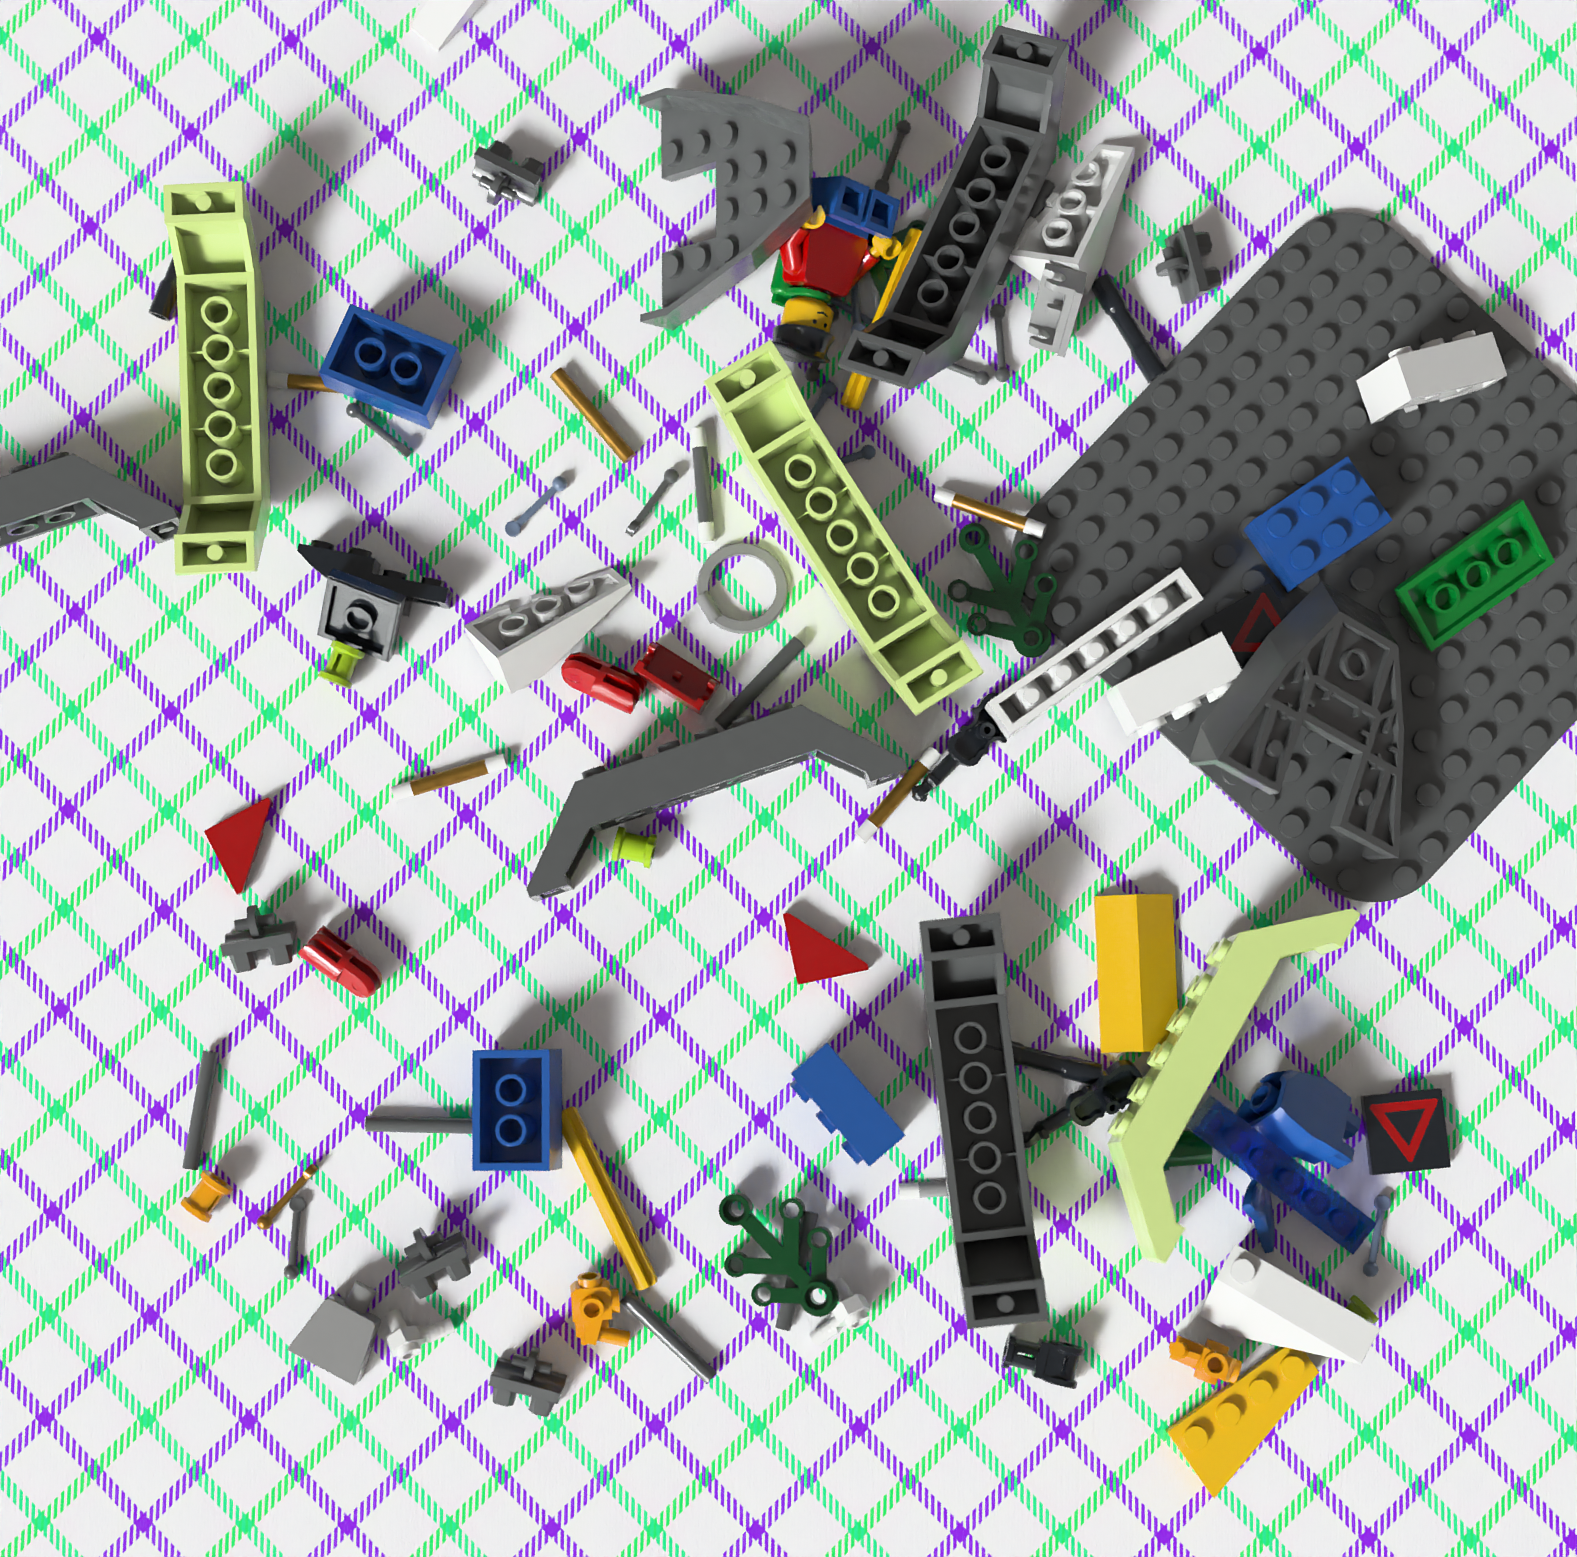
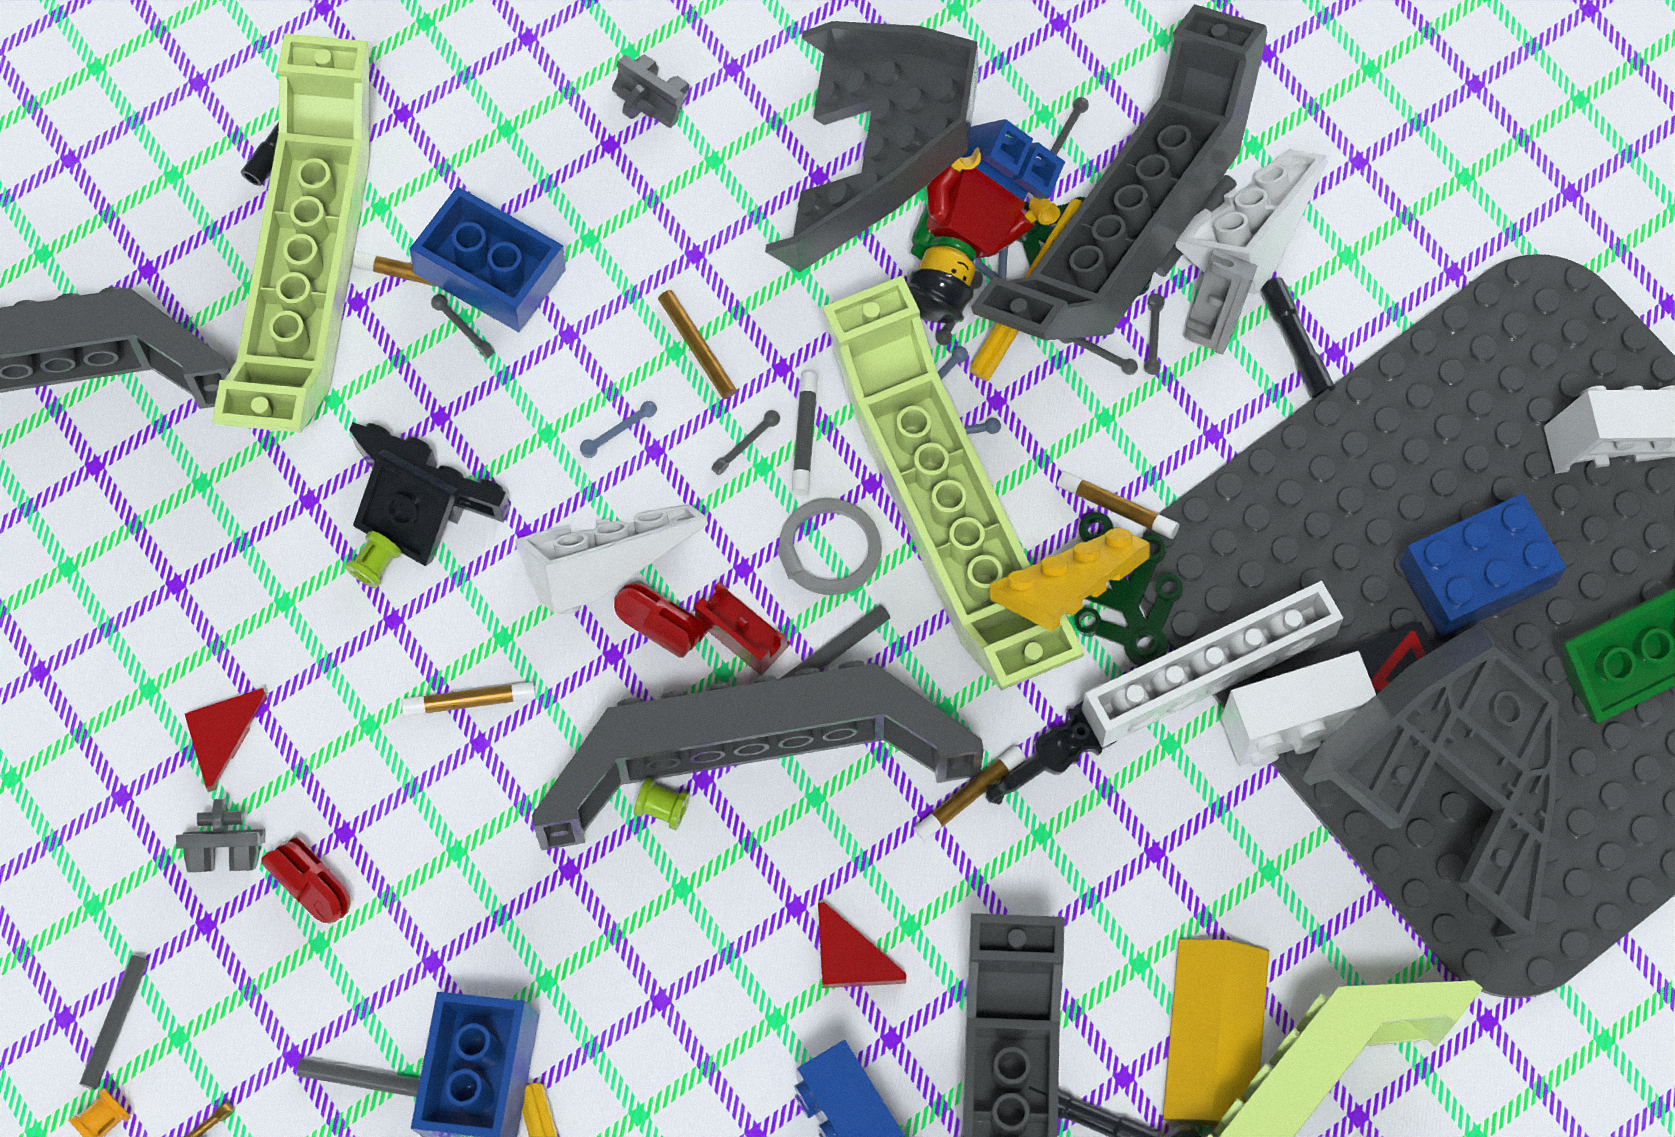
camera: 10 degrees right, 15 degrees down
dark grey hips [1155,225,1222,304] -> none
none -> yellow wing [990,528,1150,632]

